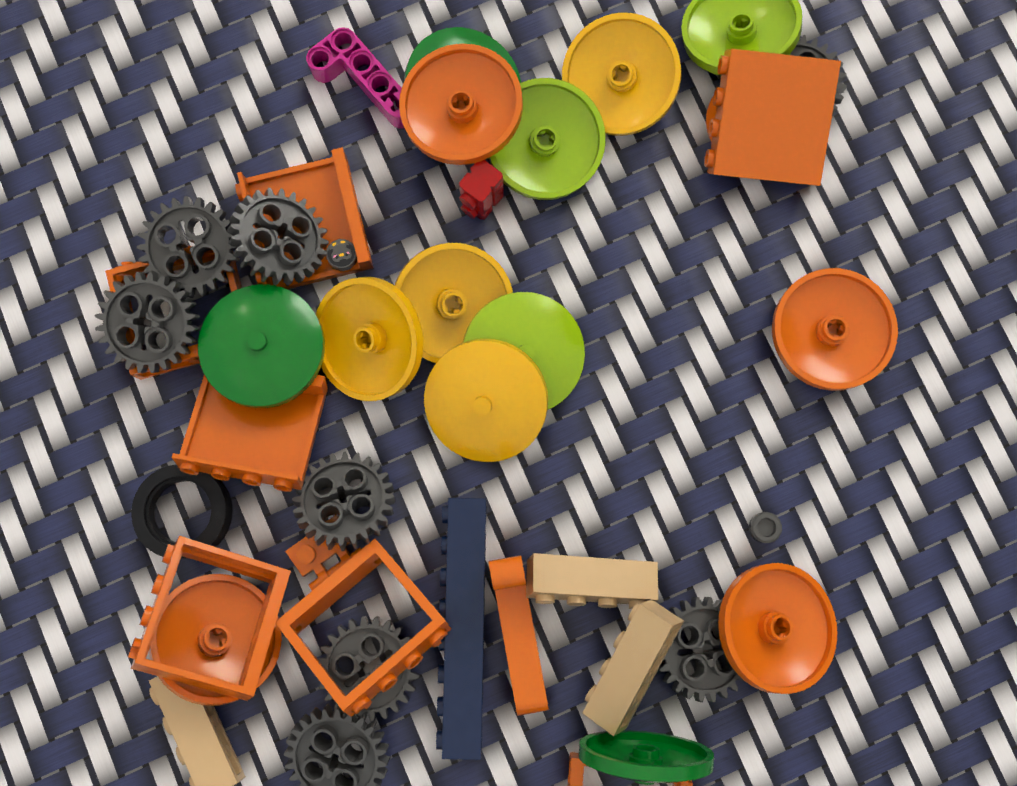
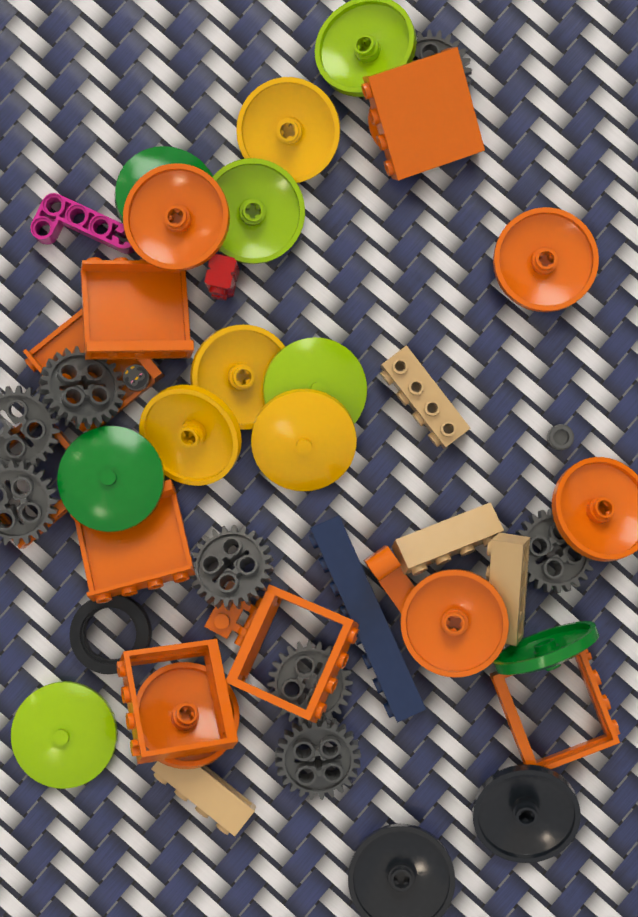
camera: 25 degrees left, 5 degrees up
none -> lime dish [11,681,118,789]
none -> orange panel [80,257,194,360]
none -> tan brick [380,345,470,449]
none -> orange dish [401,569,509,678]

